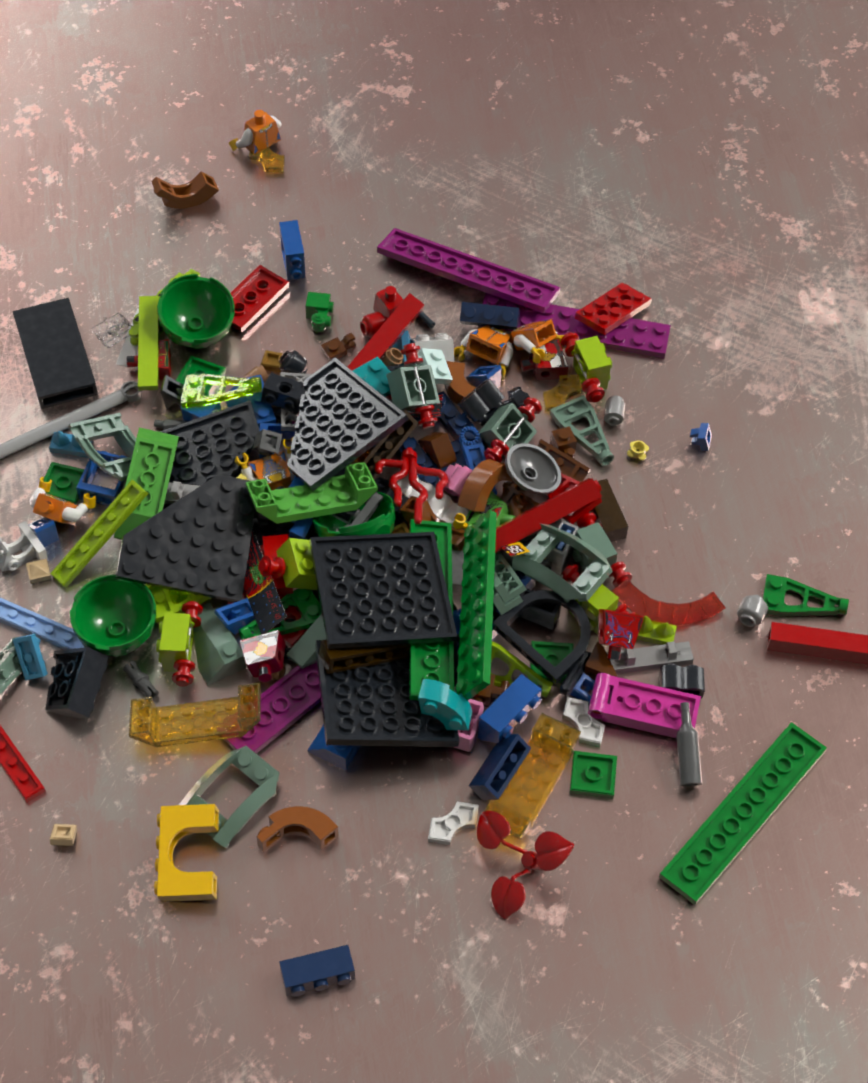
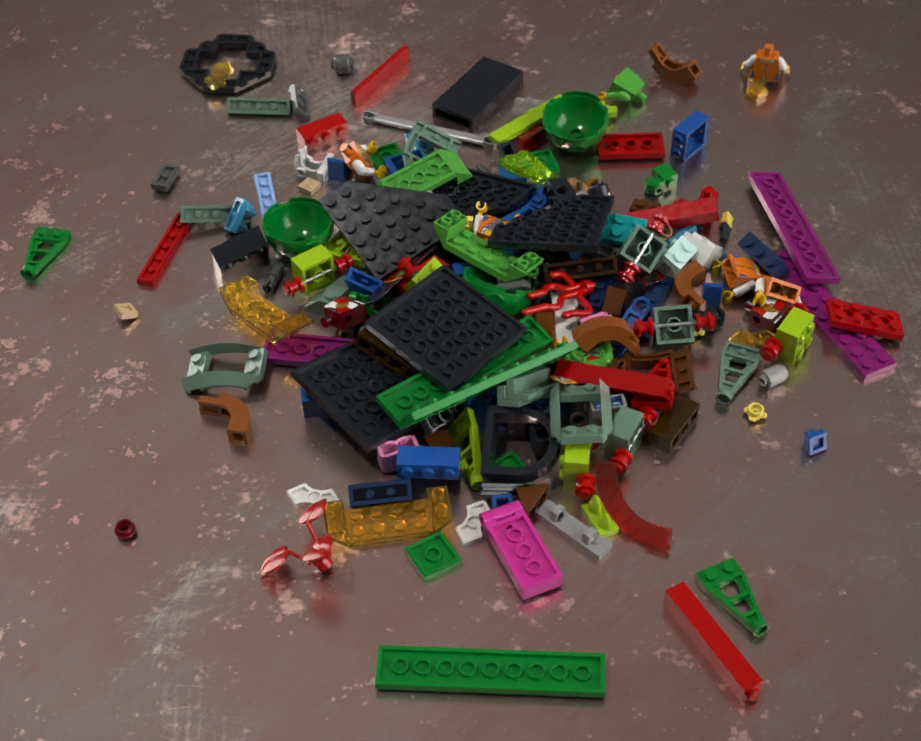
camera: 55 degrees right, 10 degrees down
lime tile [50,480,149,588] -> none
yellow arch [154,804,219,902] -> none
dark grey brick [253,429,282,456] -> none
dark blue brick [279,945,355,997] -> none
teal brick [418,679,473,731] -> none
black brick [458,379,505,423] -> none
dark grey dish [505,443,561,495] -> none
reddish brown brick [550,426,577,458] -> none
red torso [598,609,644,660] -> none
black brick [659,663,705,698] -> none
dark grey piece [676,702,703,787] -> none
light grey head [737,595,768,627] -> none
none -> dark red plate [114,519,136,539]
none -> bright green torso [598,67,648,104]

